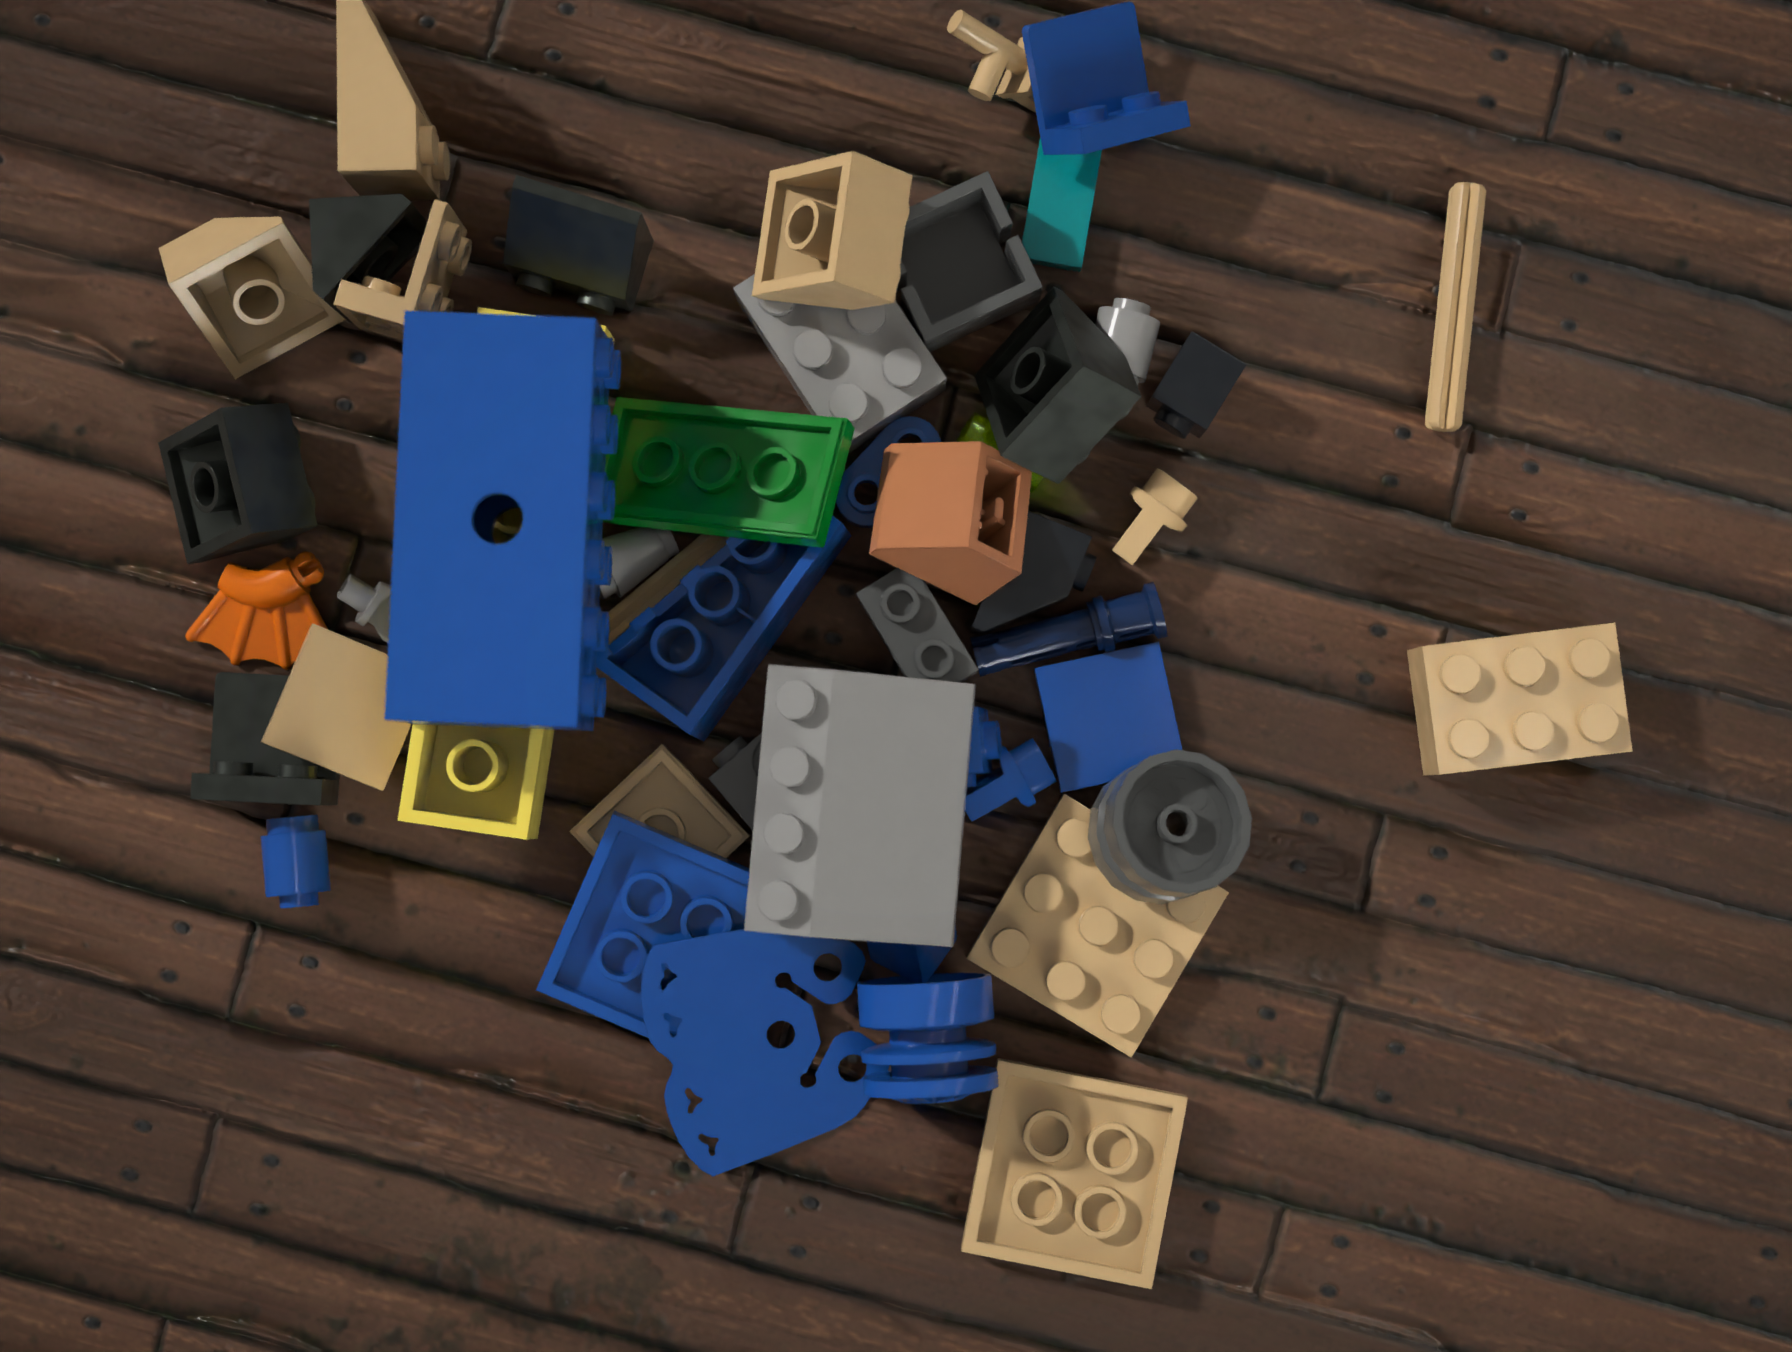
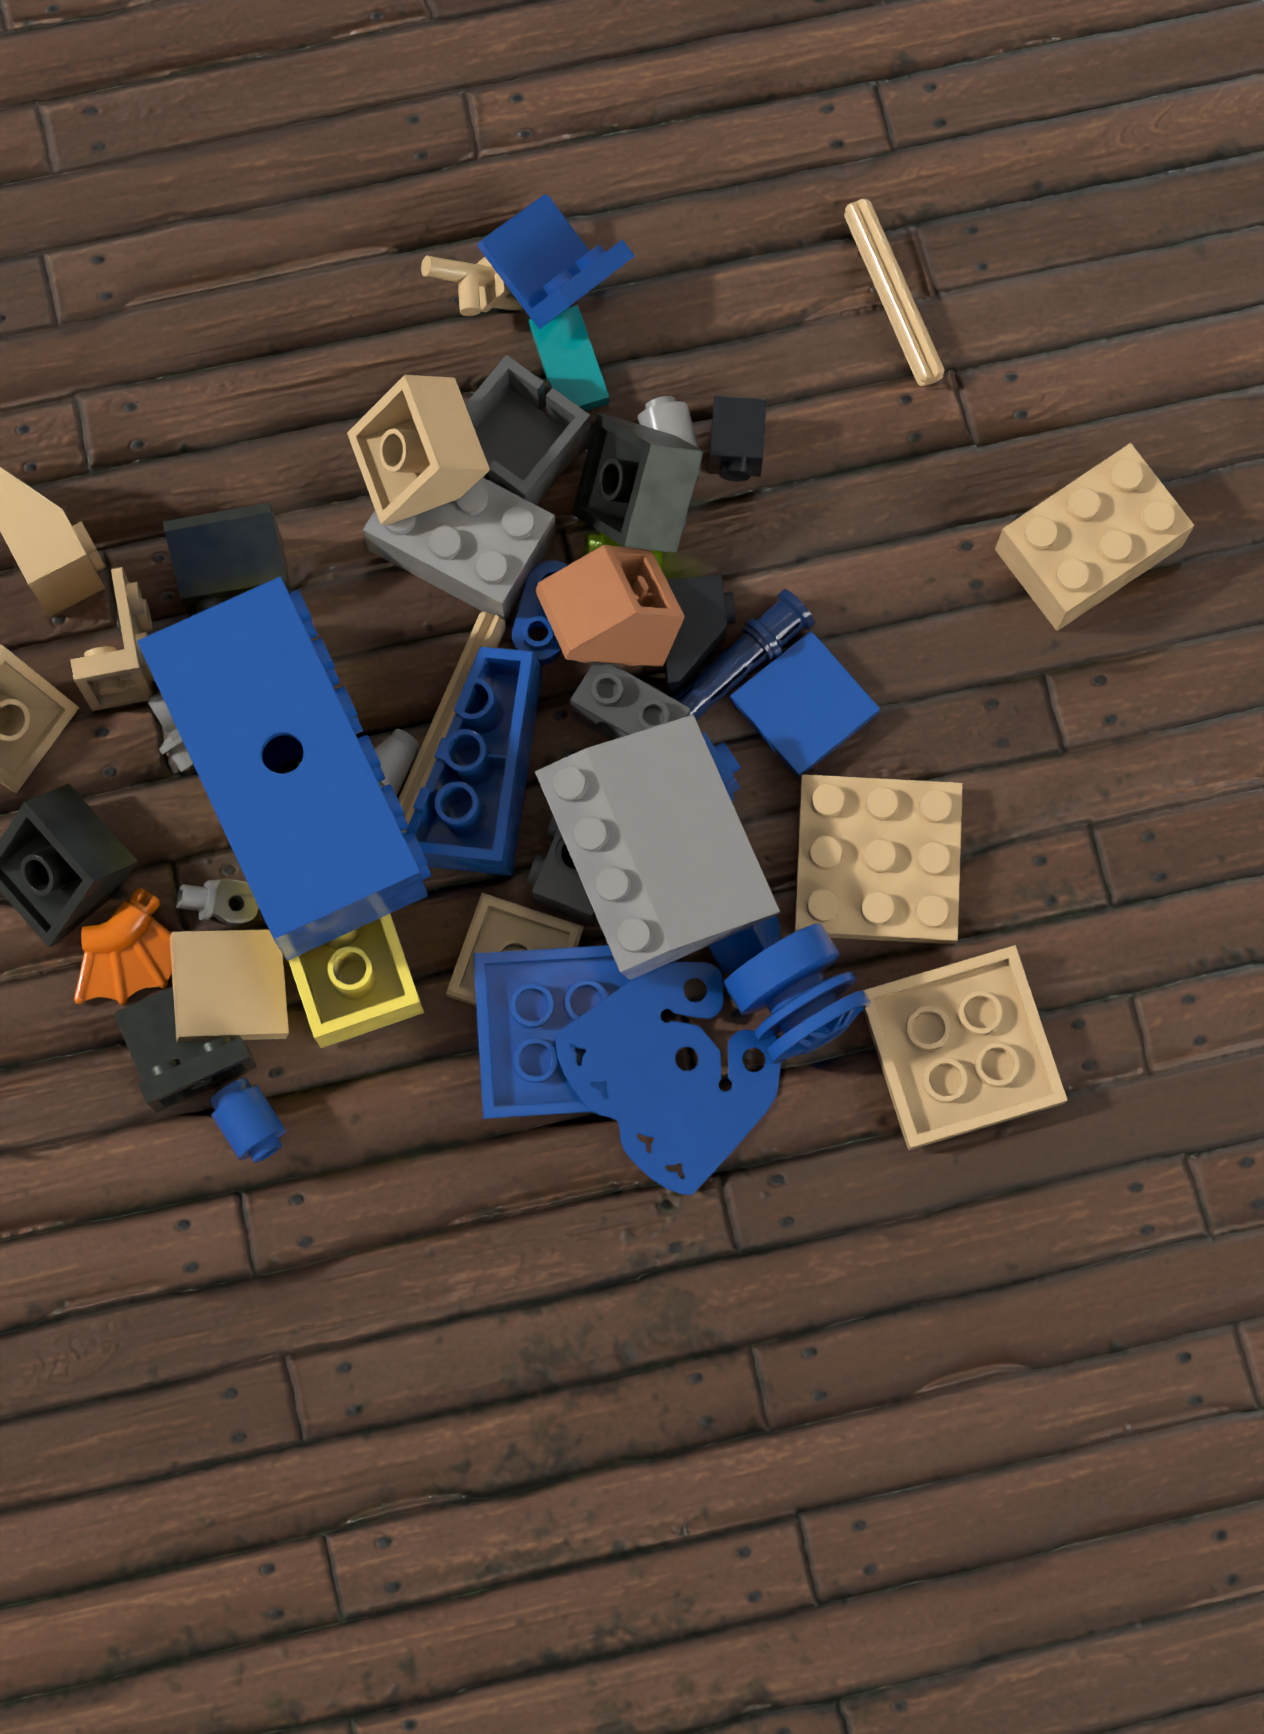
camera: 30 degrees left, 10 degrees down
pearl dark grey slope [309,194,427,323] -> none
green tile [603,397,855,548] -> none
blue piece [965,738,1056,822] -> none
dark grey wheel [1087,749,1252,904] -> none
tan piece [1112,468,1198,566] -> none

